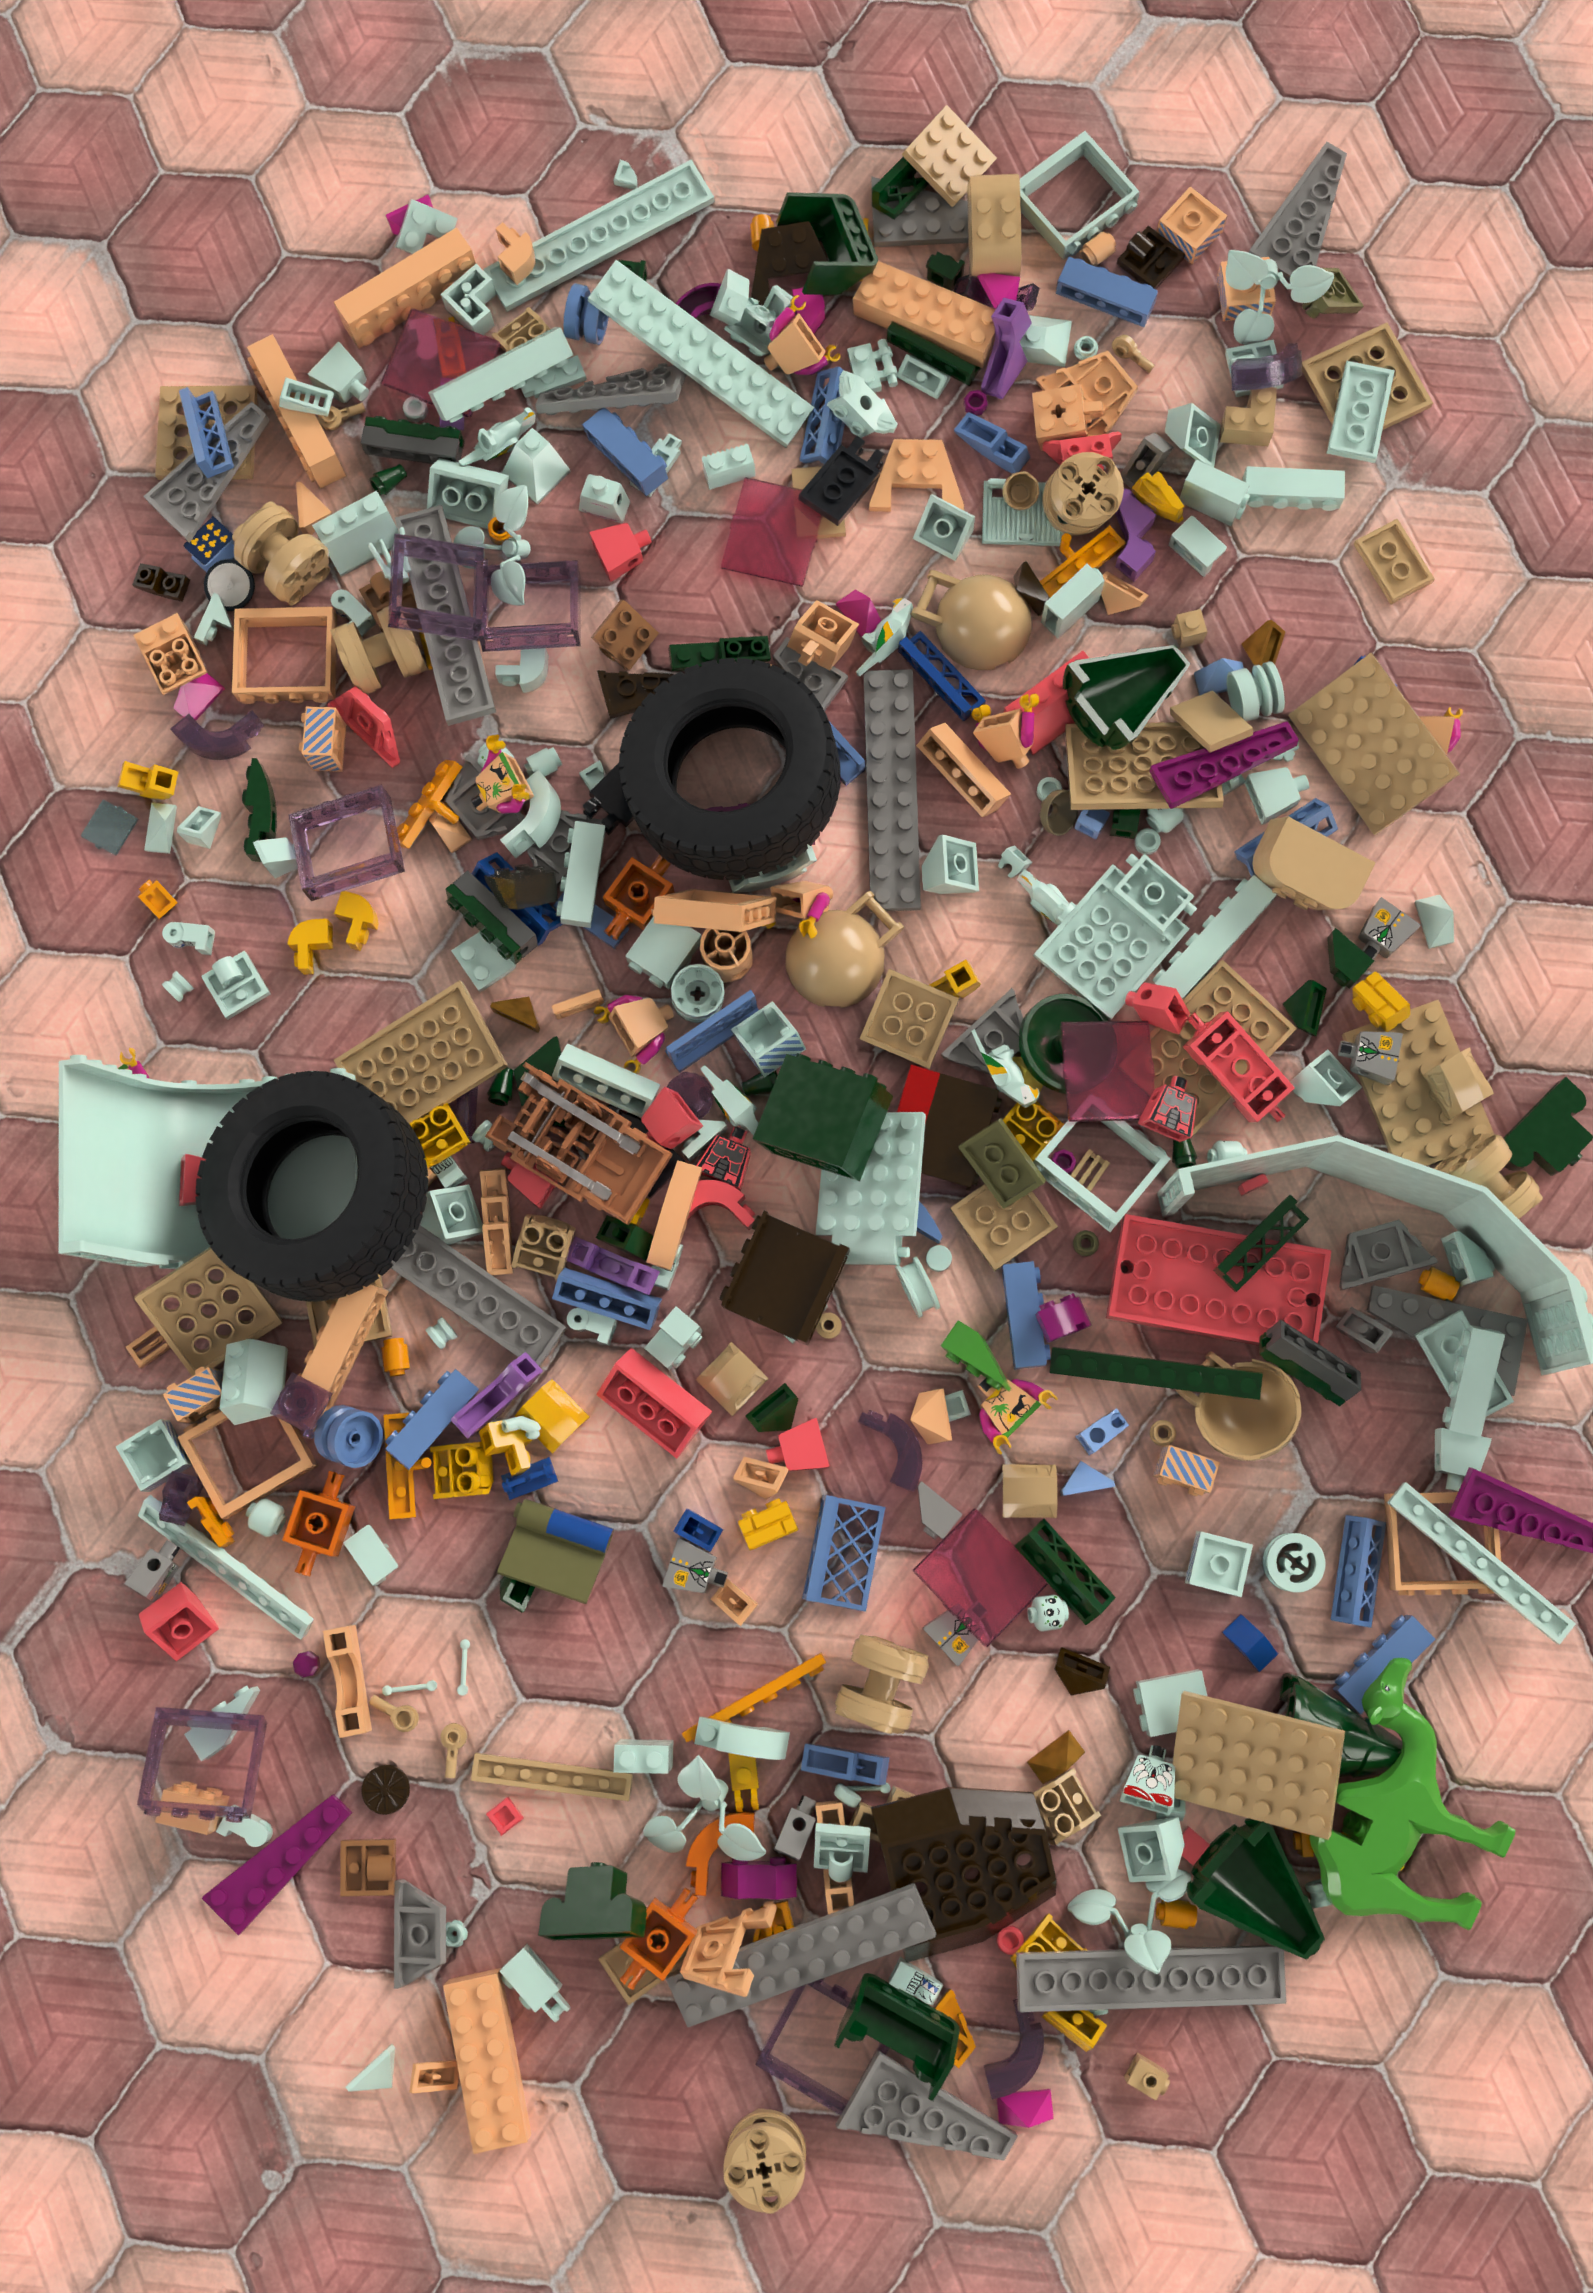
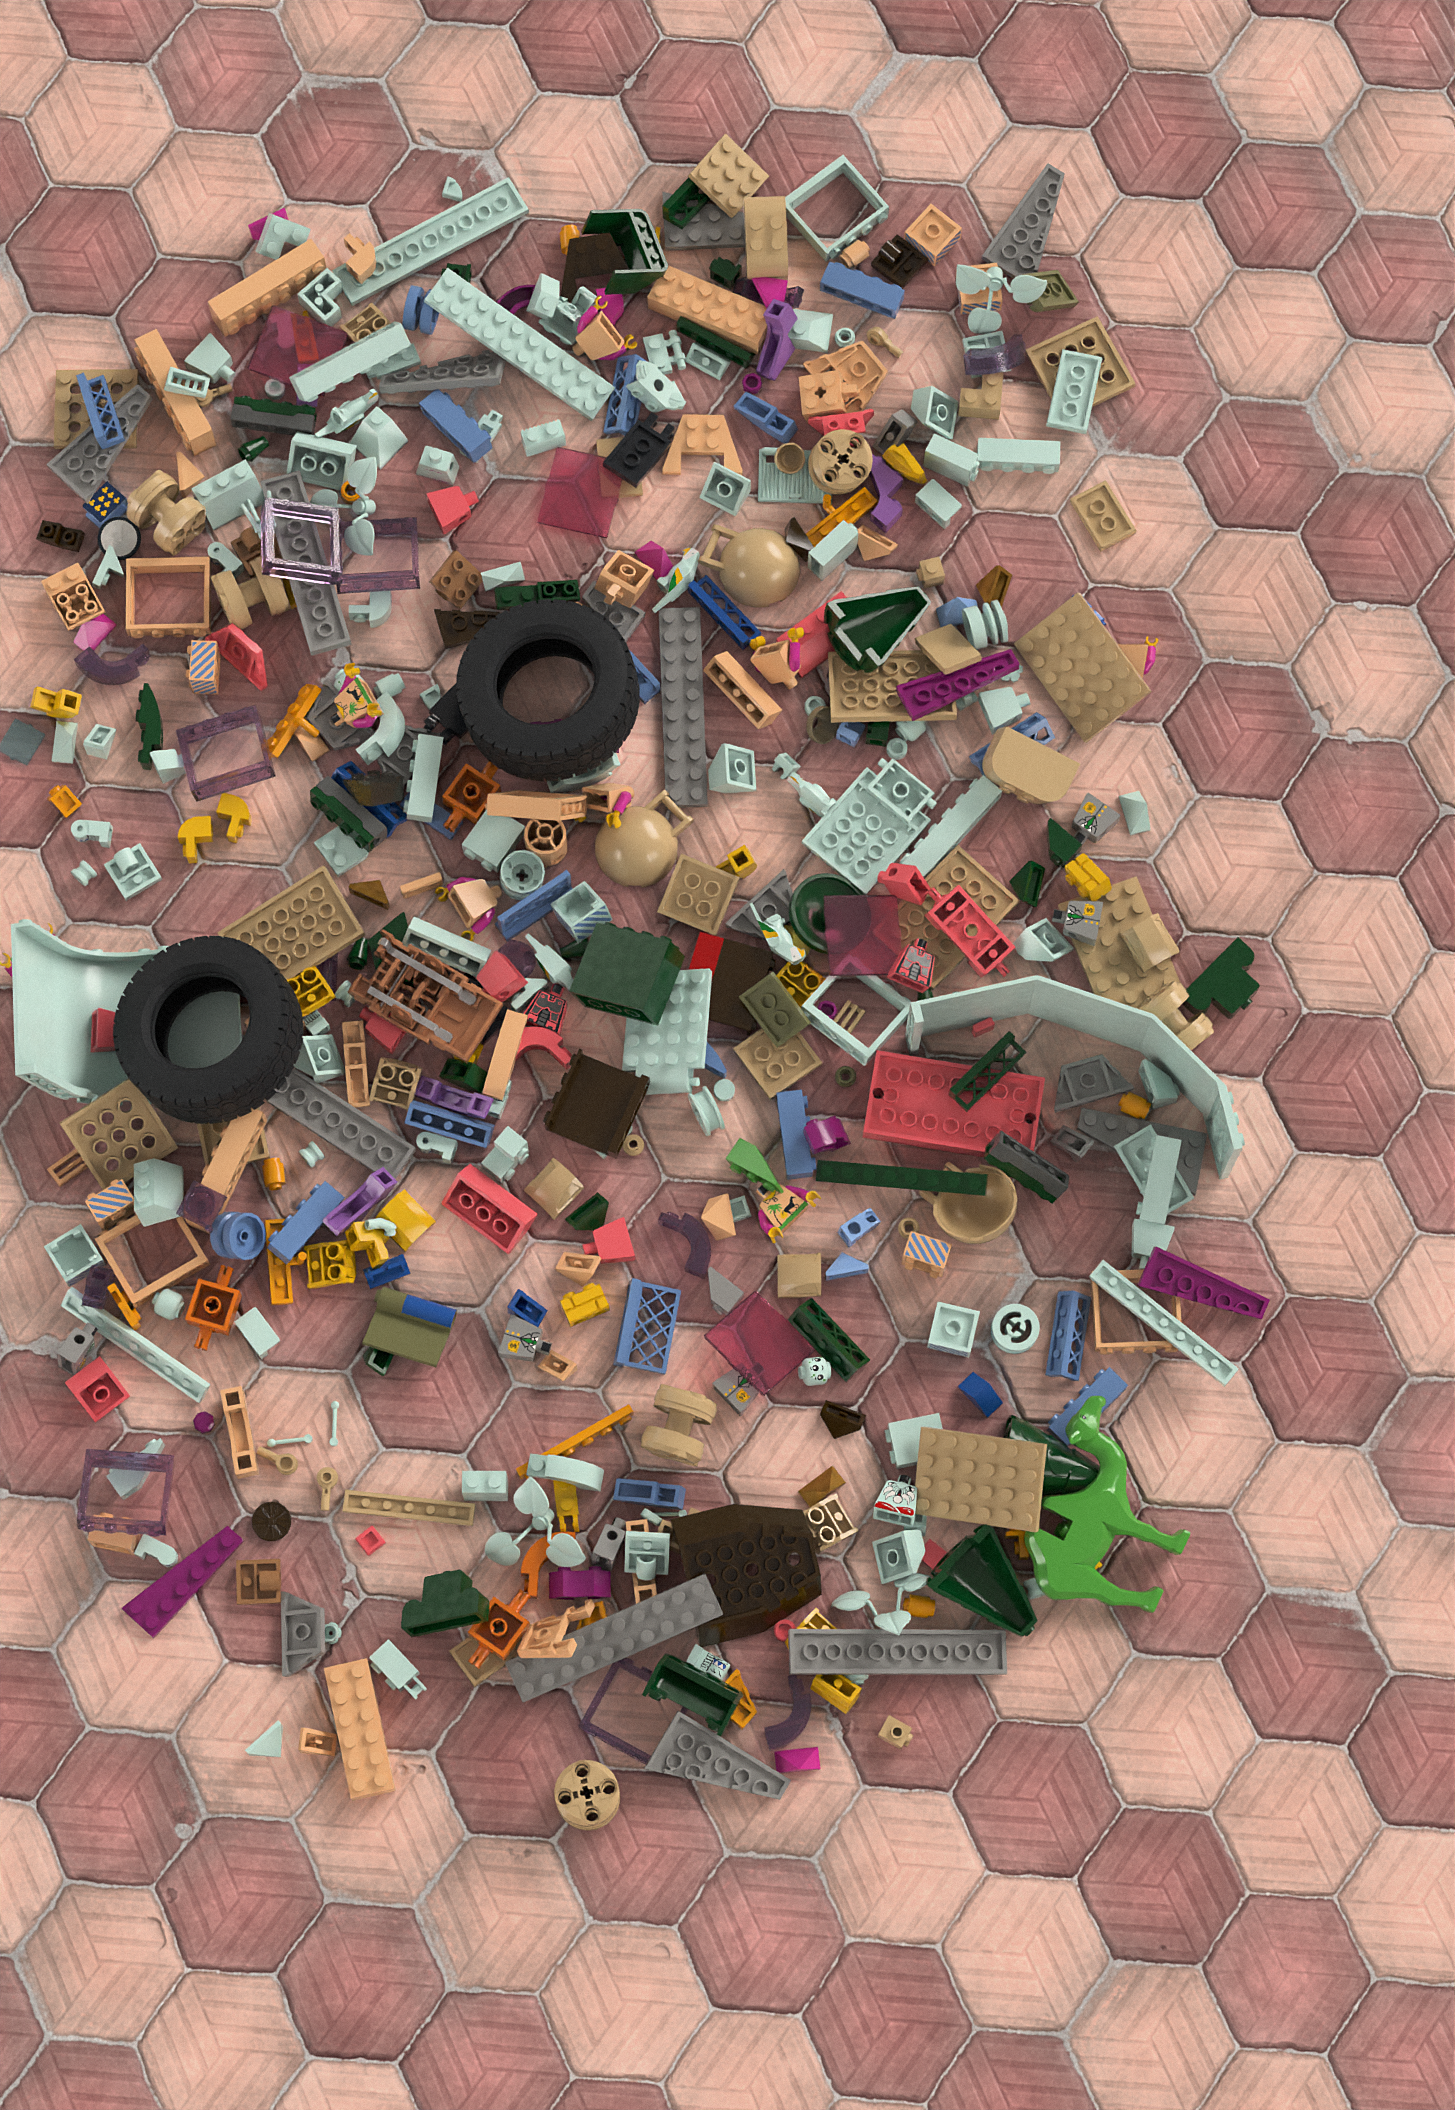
camera: 10 degrees left, 5 degrees down
none -> light aqua slope [481,562,525,591]

